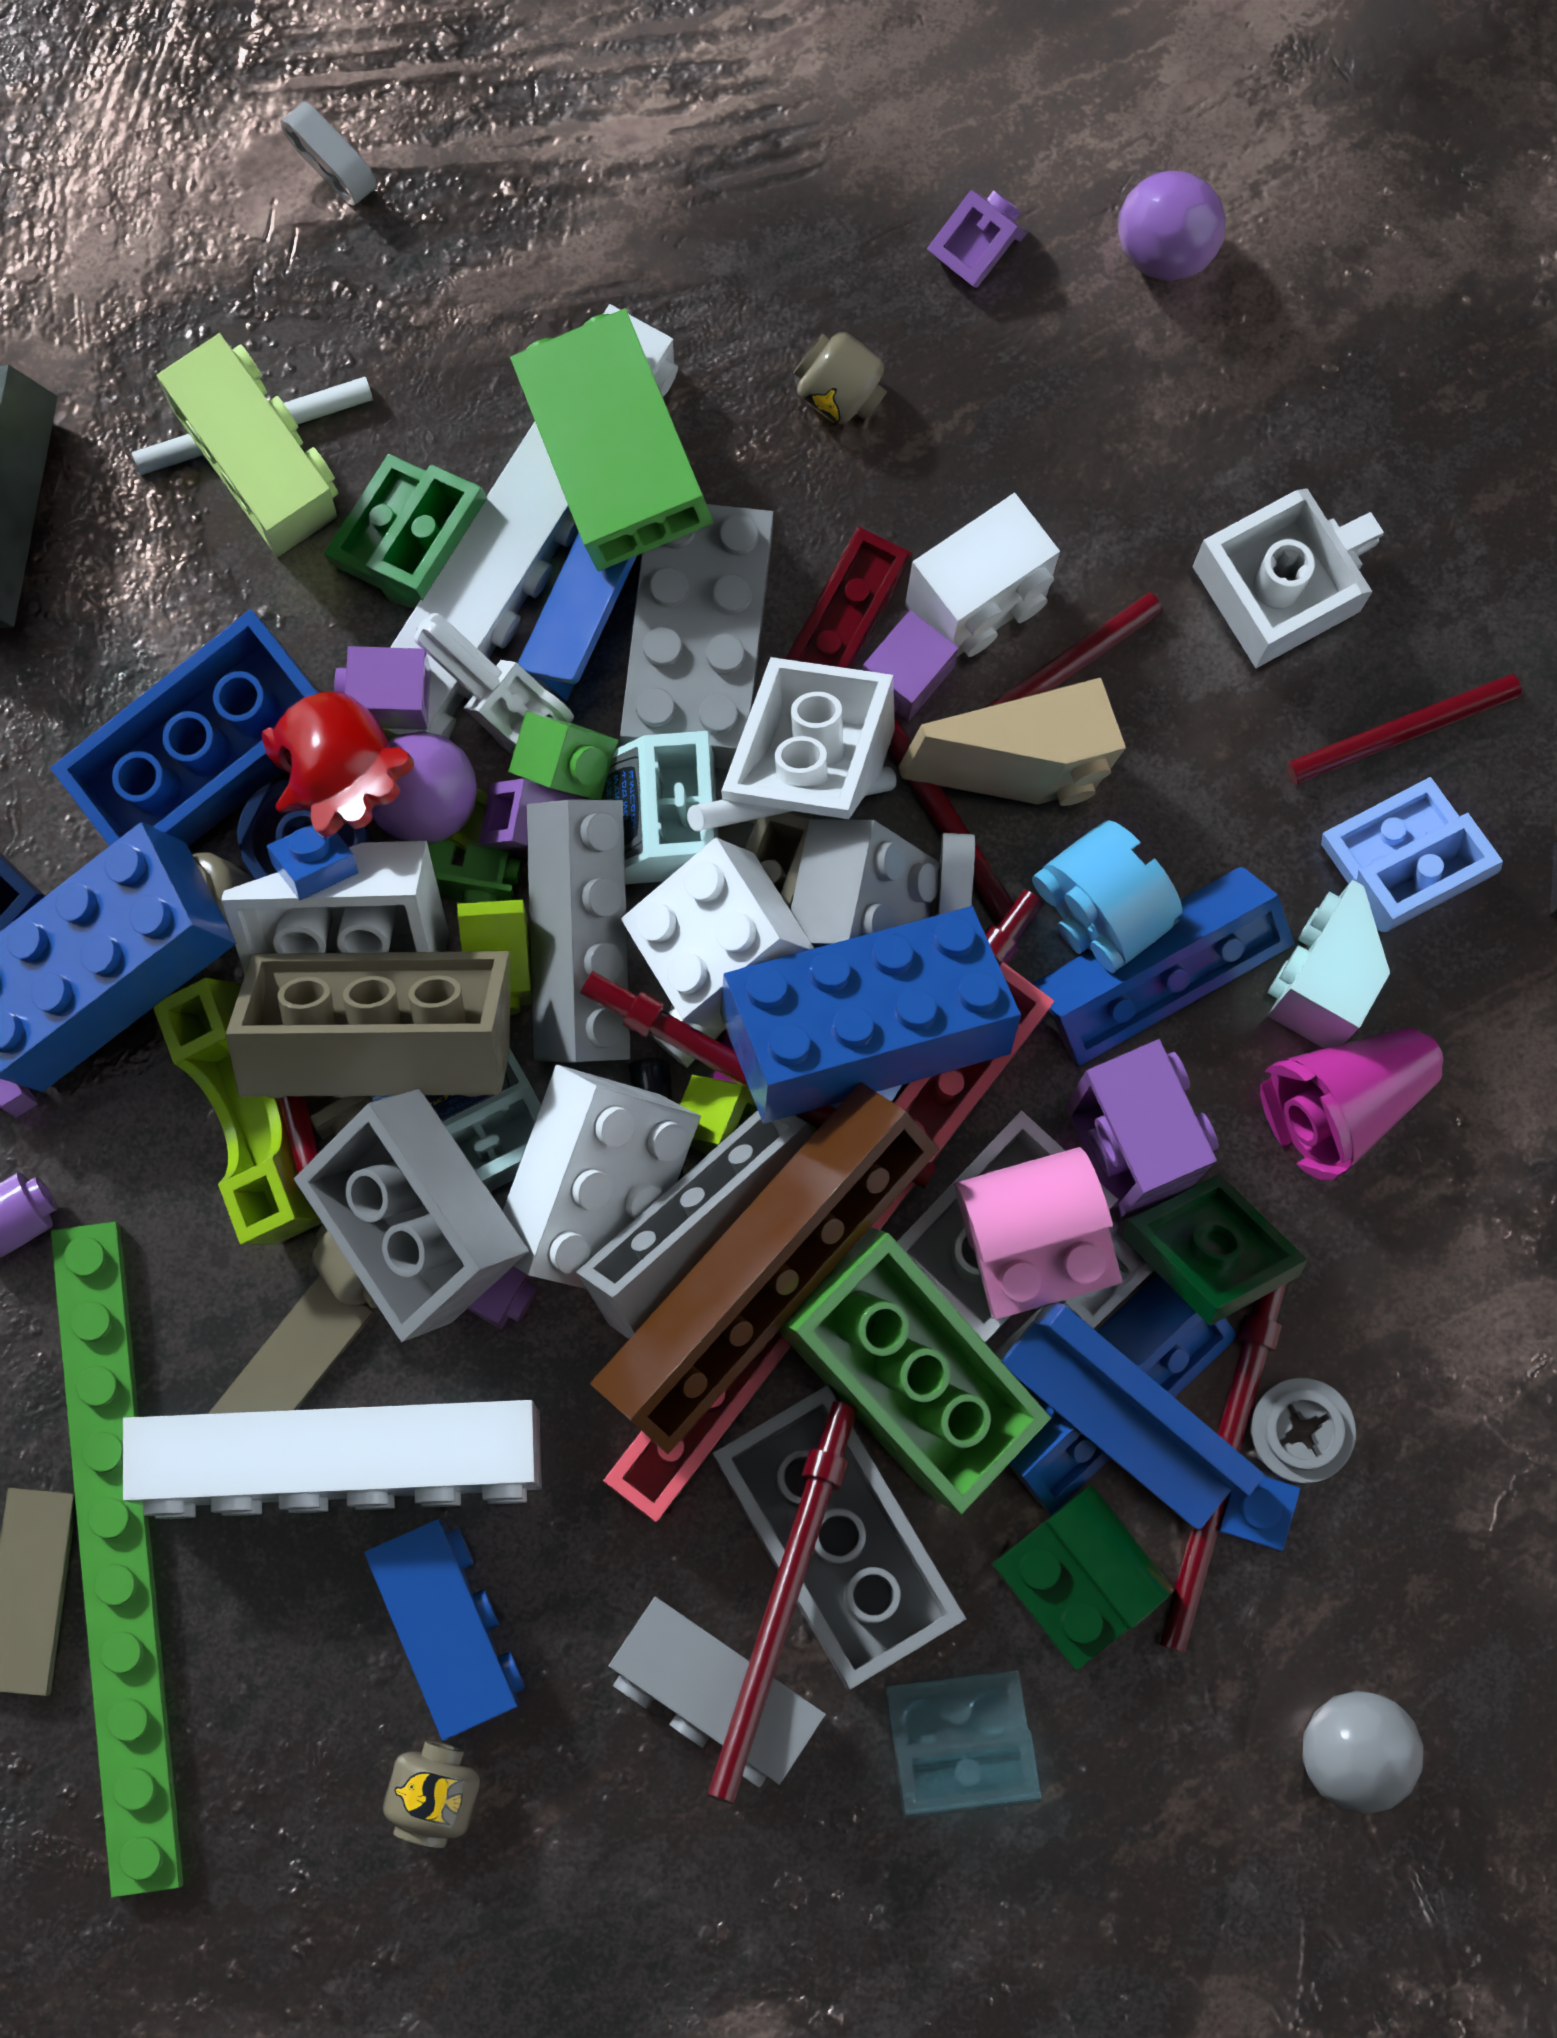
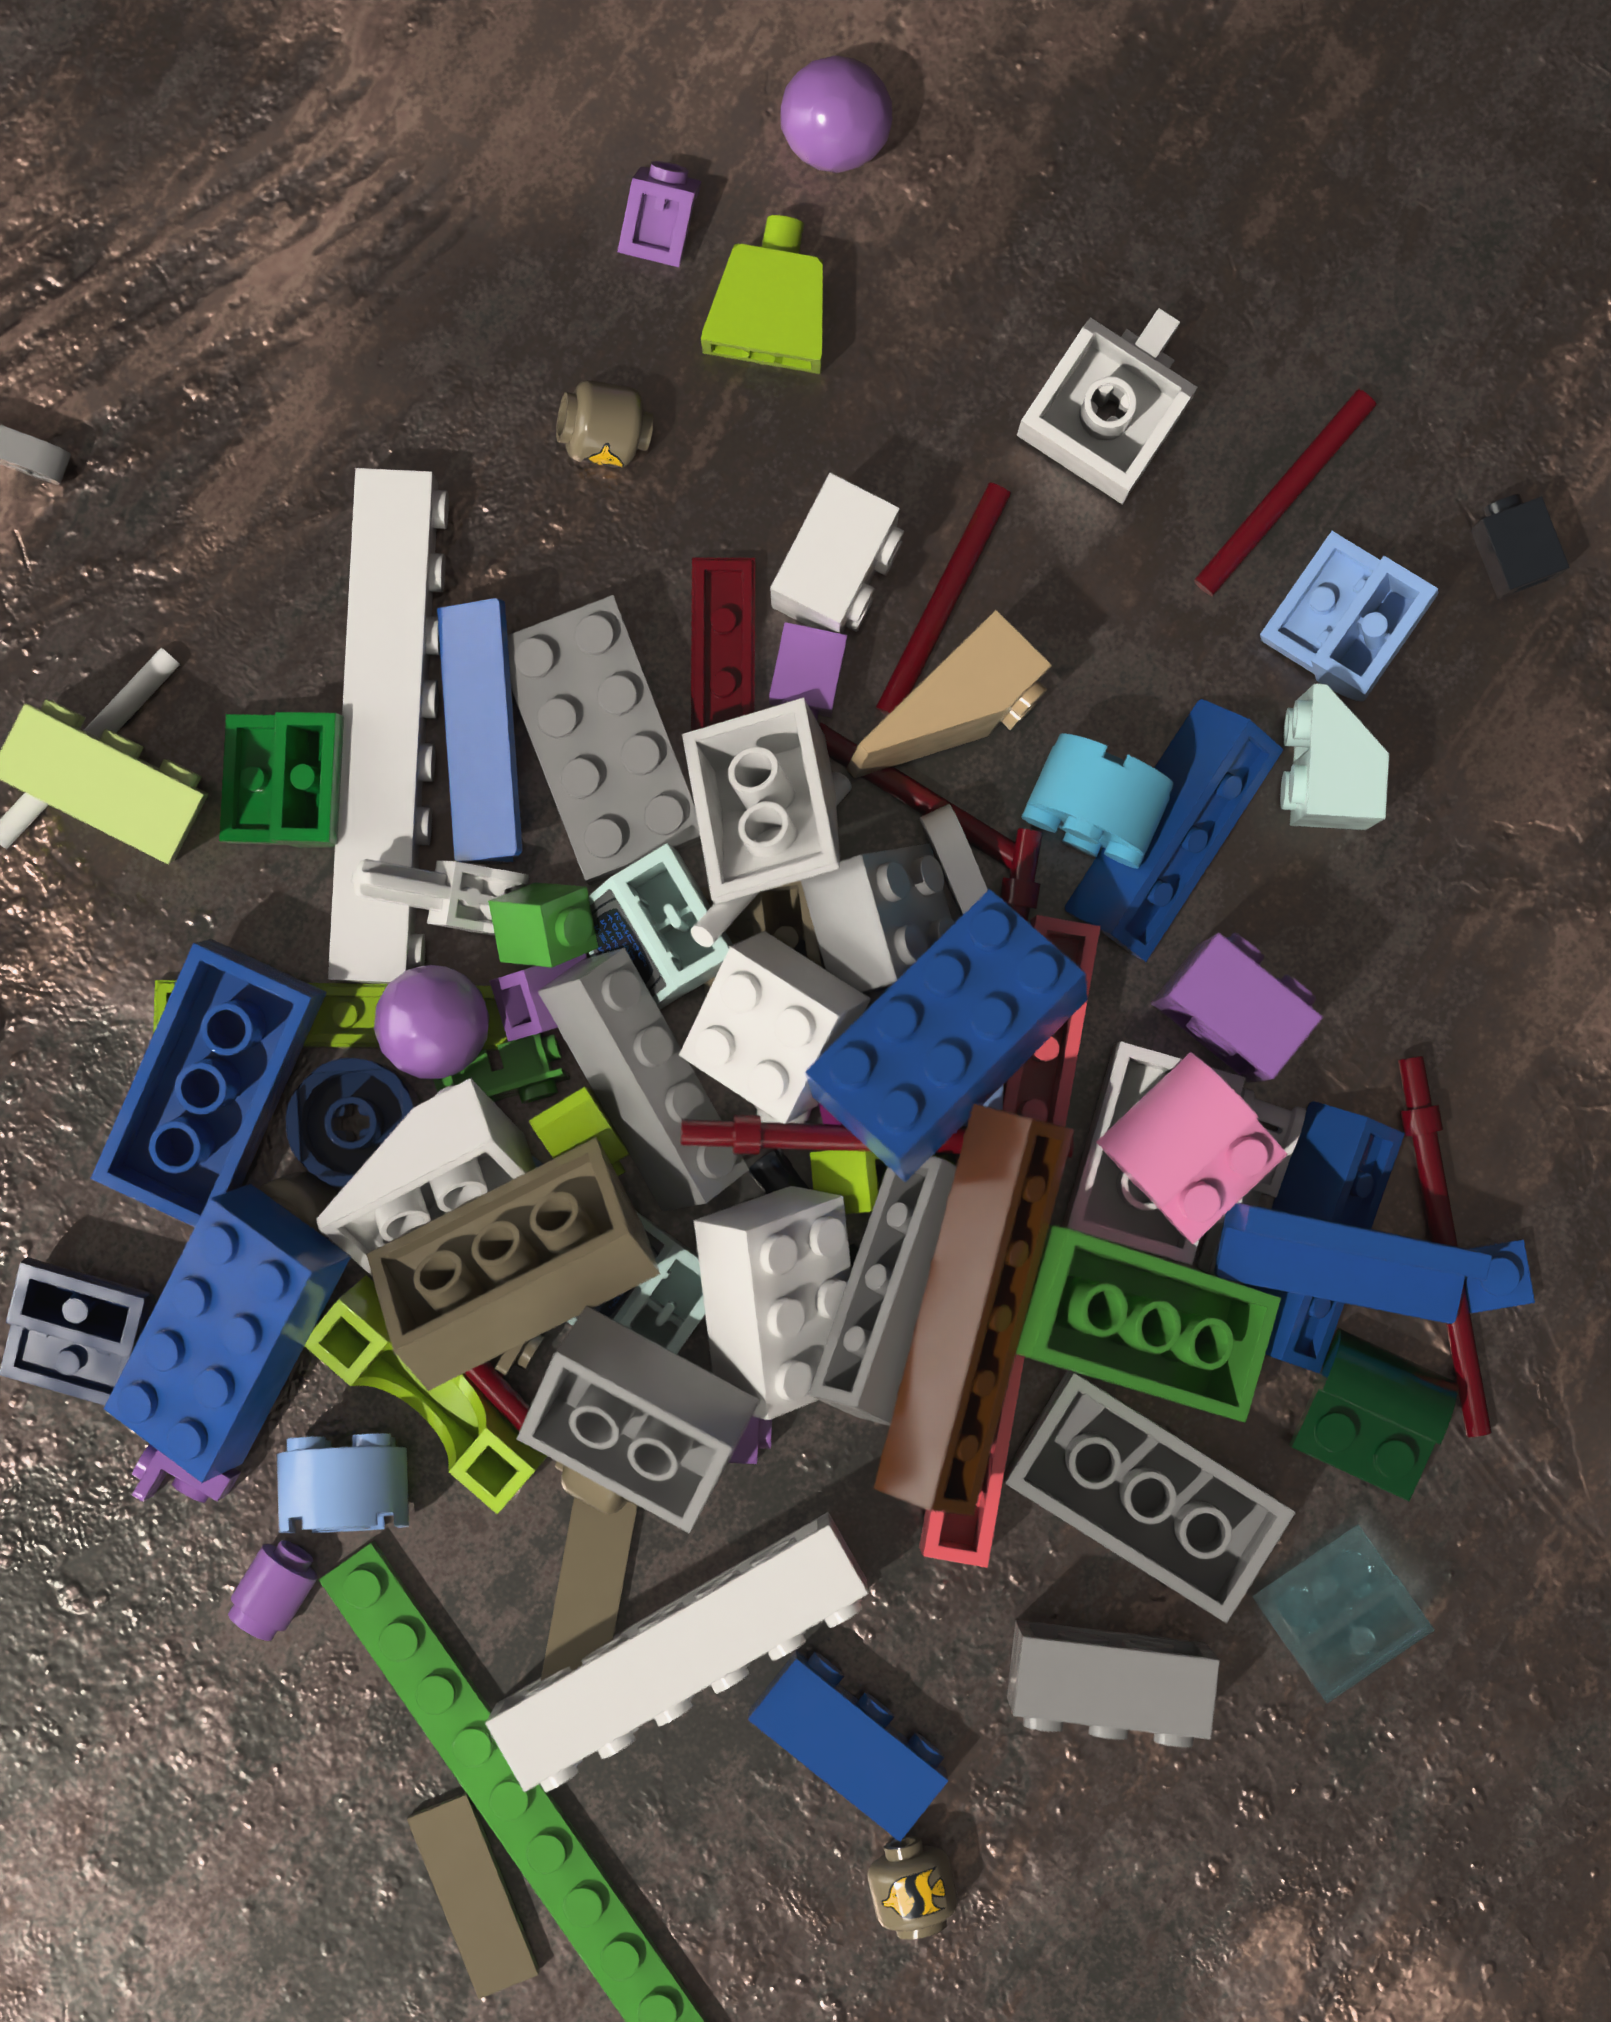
camera: 20 degrees left, 10 degrees up
red piece [261,692,414,837] -> none
blue plate [266,825,359,901] -> none
medium lavender brick [334,646,431,730] -> none
bright green brick [510,308,714,572] -> none
dark red bar [707,1401,858,1804] -> none
dark green plate [1122,1174,1308,1326] -> none
light grey gear [1249,1378,1356,1484] -> none
dark pink cone [1260,1027,1443,1180] -> none
none -> light blue brick [277,1433,409,1533]
none -> lime torso [701,215,823,374]

